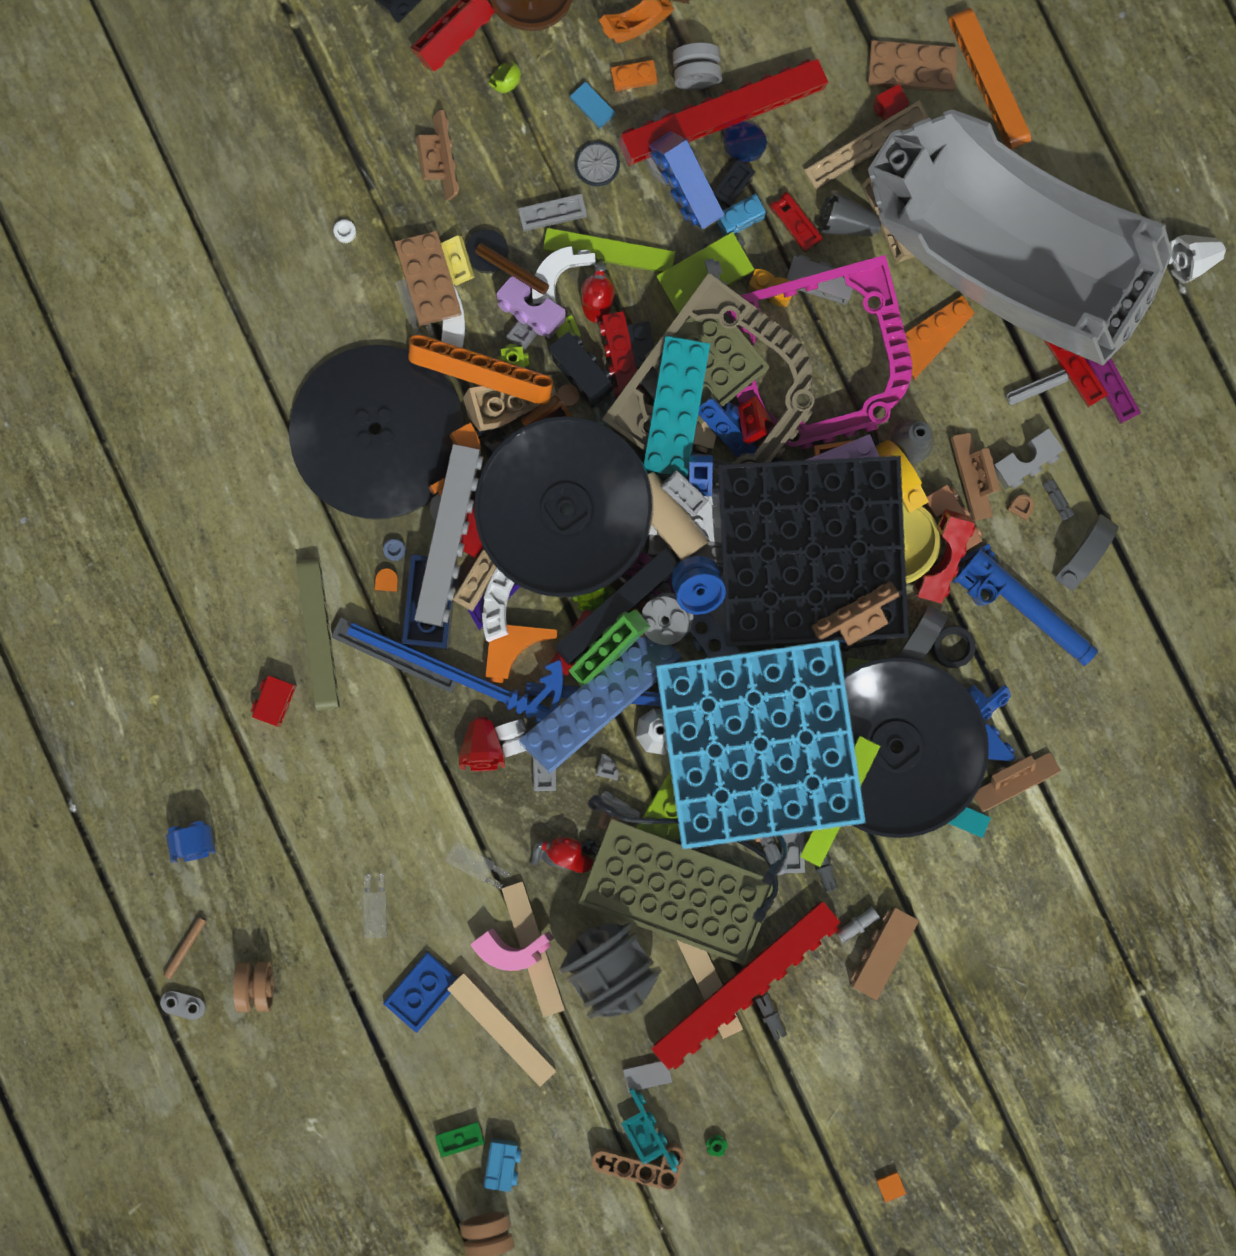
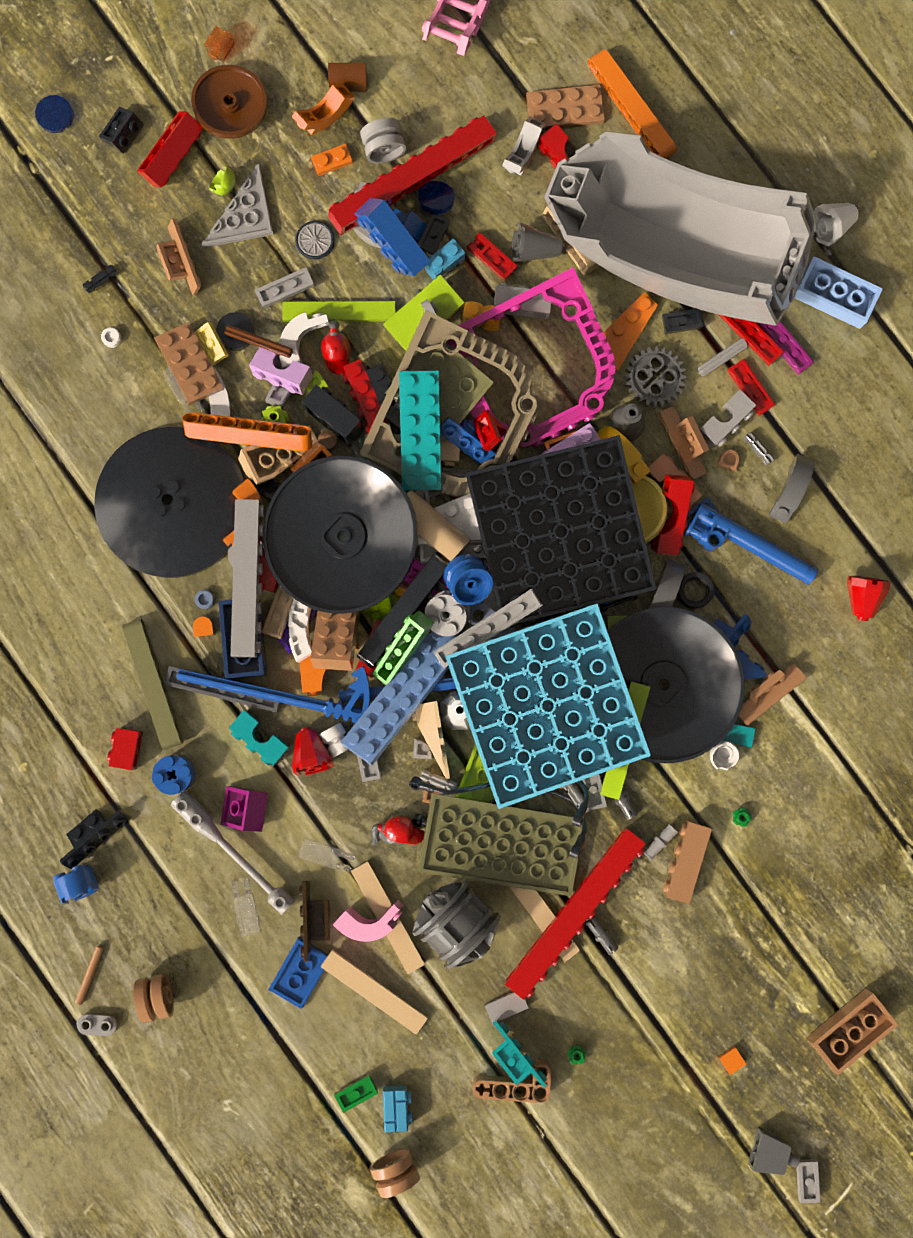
camera: 10 degrees left, 0 degrees up
dark azure tile [570,82,615,129] -> none
light grey plate [660,470,708,517] -> none
blue brick [689,455,713,496] -> none
tan tile [805,100,929,189] -> none
medium nougat bracket [812,582,899,646] -> none
none -> black bracket [59,809,131,869]
none -> black axle [83,264,118,293]
none -> blue brick [152,755,196,795]
none -> light grey bar [171,791,295,915]
none -> light grey tile [202,164,274,248]
none -> magenta slope [220,786,268,832]
none -> teal arch [229,710,290,766]
none -> dark brown bracket [299,881,331,962]
none -> medium nougat brick [311,611,360,671]
none -> blue slope [393,208,427,243]
none -> tan wedge [412,701,450,779]
none -> light grey tile [433,589,543,668]
none -> light grey arch [502,116,546,176]
none -> dark grey gear [624,346,687,409]
none -> black plate [662,309,703,335]
none -> white hair [710,741,739,770]
none -> red tile [727,359,775,417]
none -> green plate [733,808,752,827]
none -> light blue brick [795,256,883,329]
none -> medium nougat brick [806,988,898,1075]
none -> cone [847,576,891,621]

